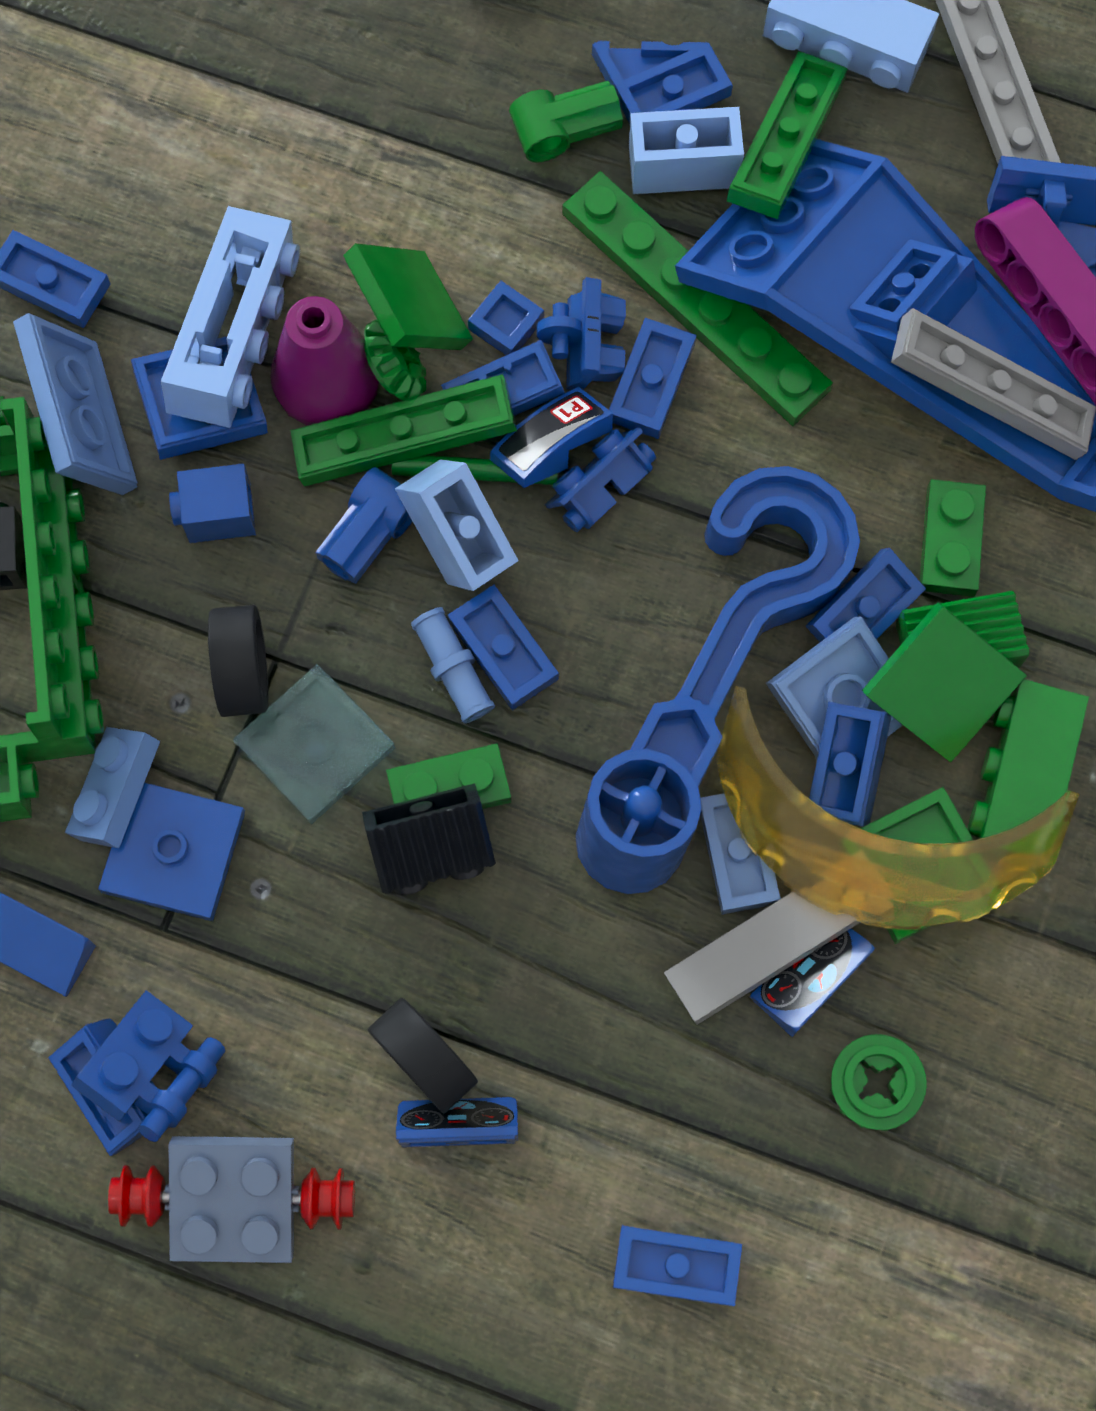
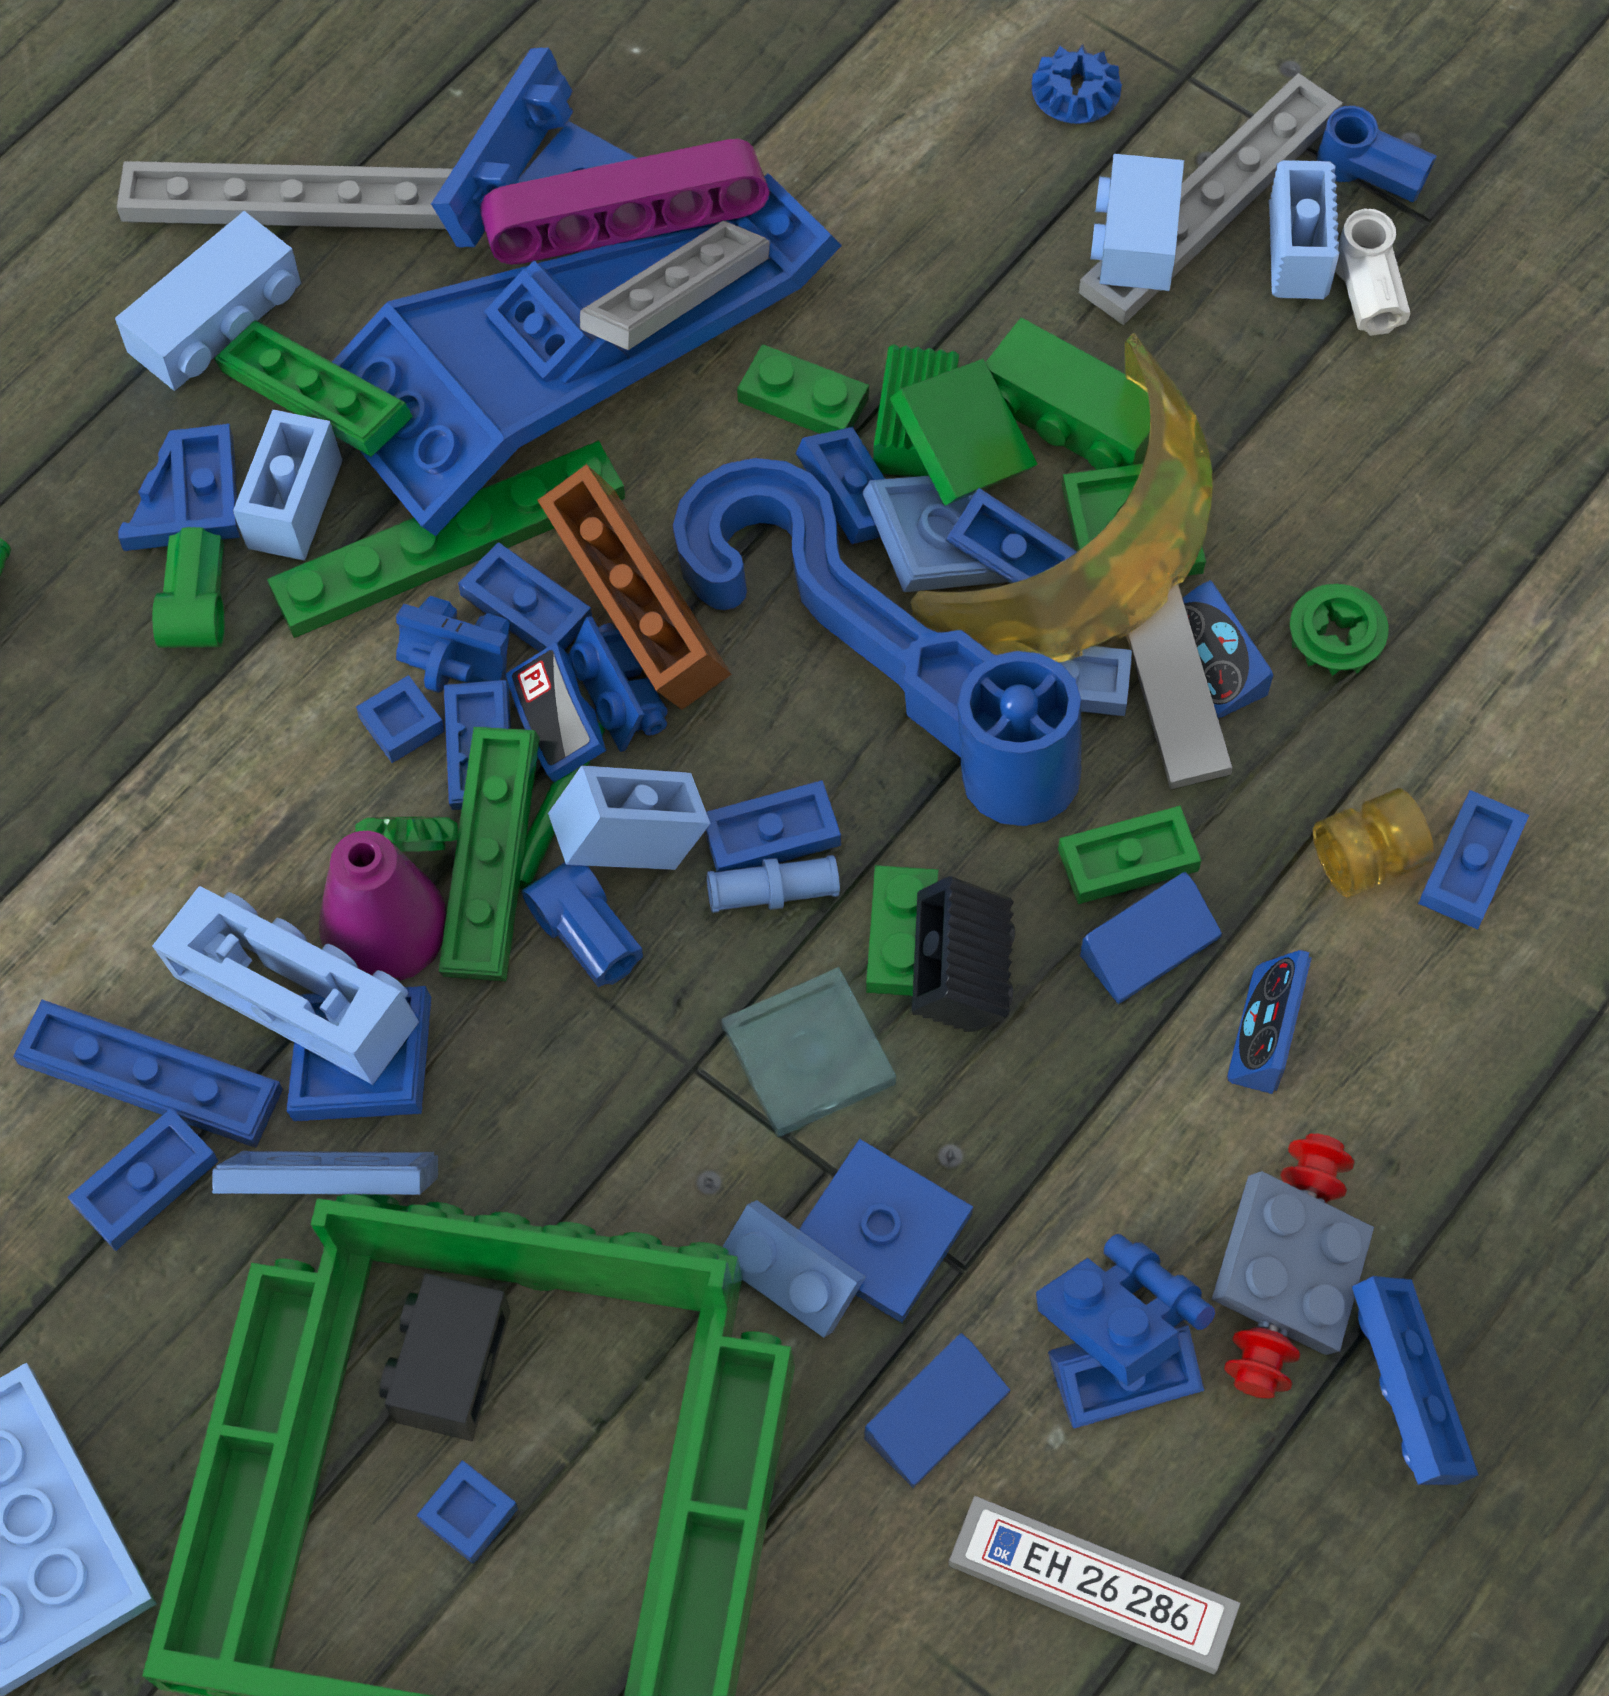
camera: 70 degrees left, 10 degrees down
blue brick [169,463,256,543] -> none
black tyre [208,605,269,717] -> none
green tile [343,243,473,350] -> none
black tyre [368,998,478,1113] -> none
none -> blue tile [13,1000,283,1148]
none -> dark orange brick [538,464,732,710]
none -> green plate [1058,806,1202,904]
none -> blue slope [1080,872,1222,1005]
none -> clear yellow wheel [1313,788,1434,898]
none -> blue plate [1352,1276,1478,1485]

